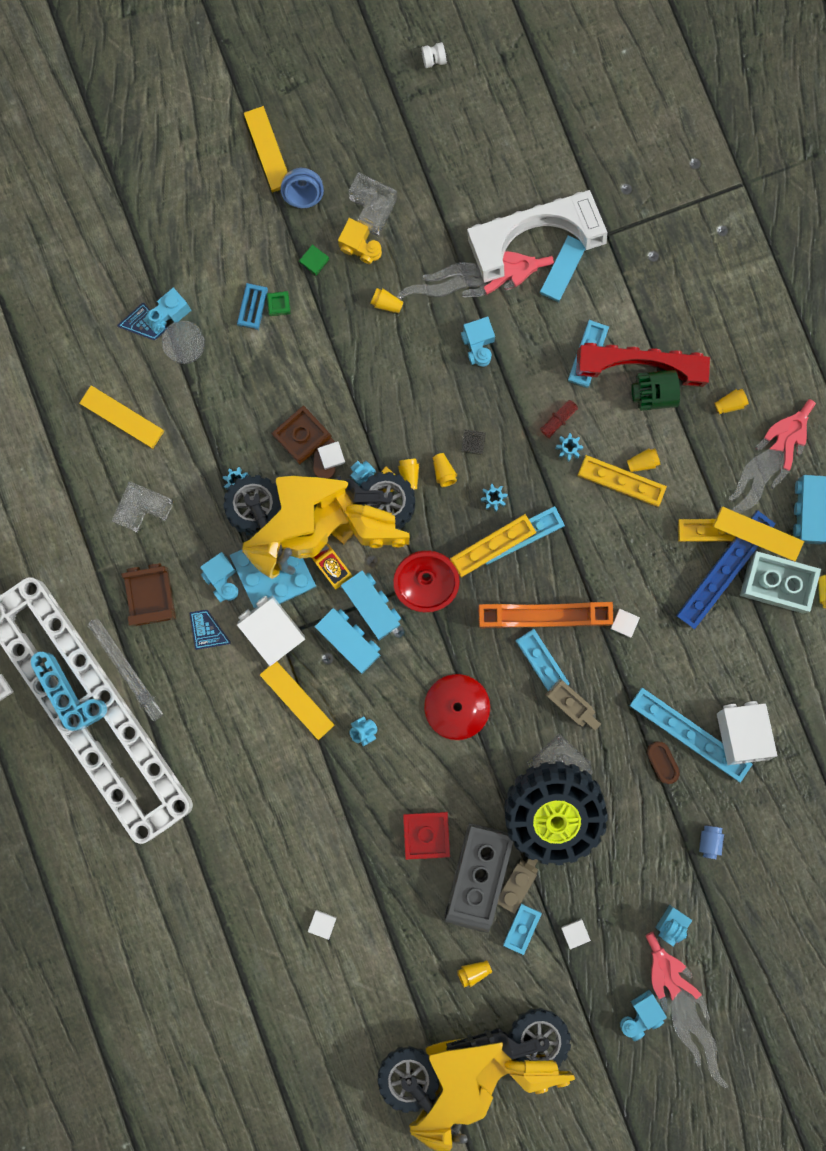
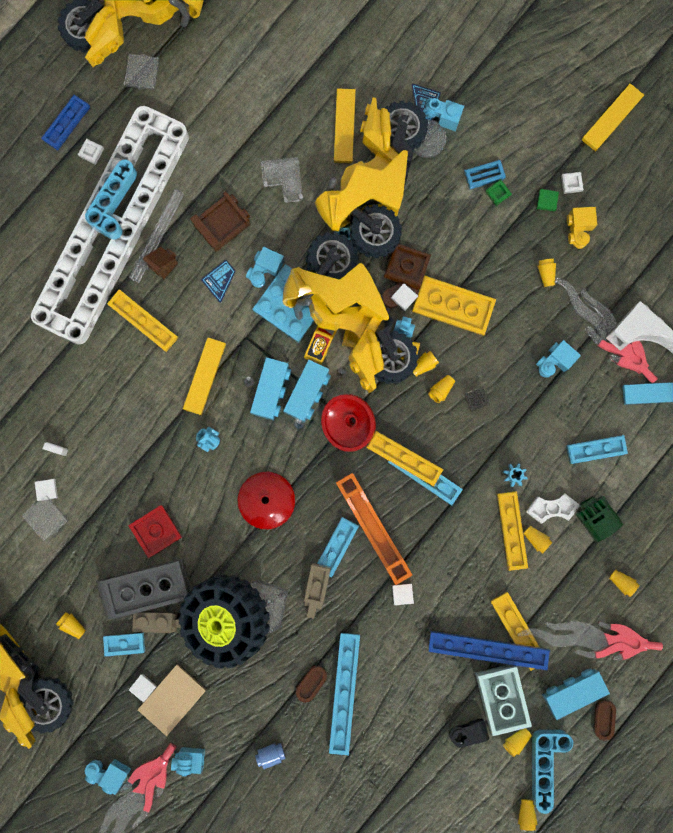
camera: 55 degrees right, 0 degrees up
white brick [237,595,305,666] -> none
medium blue piece [281,168,324,208] -> none
clear brick [349,172,397,236] -> none
medium azure gear [480,484,508,512] -> none
clear red axle [540,400,578,439] -> none
red arch [576,343,710,387] -> none
yellow tile [713,506,804,562] -> none
white brick [717,701,777,766] -> none
none -> clear piece [21,495,69,541]
none -> white tile [43,442,68,456]
none -> yellow plate [107,290,178,352]
none -> tan tile [138,664,207,736]
none -> reddish brown slope [143,247,178,280]
none -> piece [315,97,428,258]
none -> yellow tile [412,276,496,336]
none -> black piece [449,719,490,748]
none -> white tile [526,493,580,524]
none -> white tile [561,172,584,194]

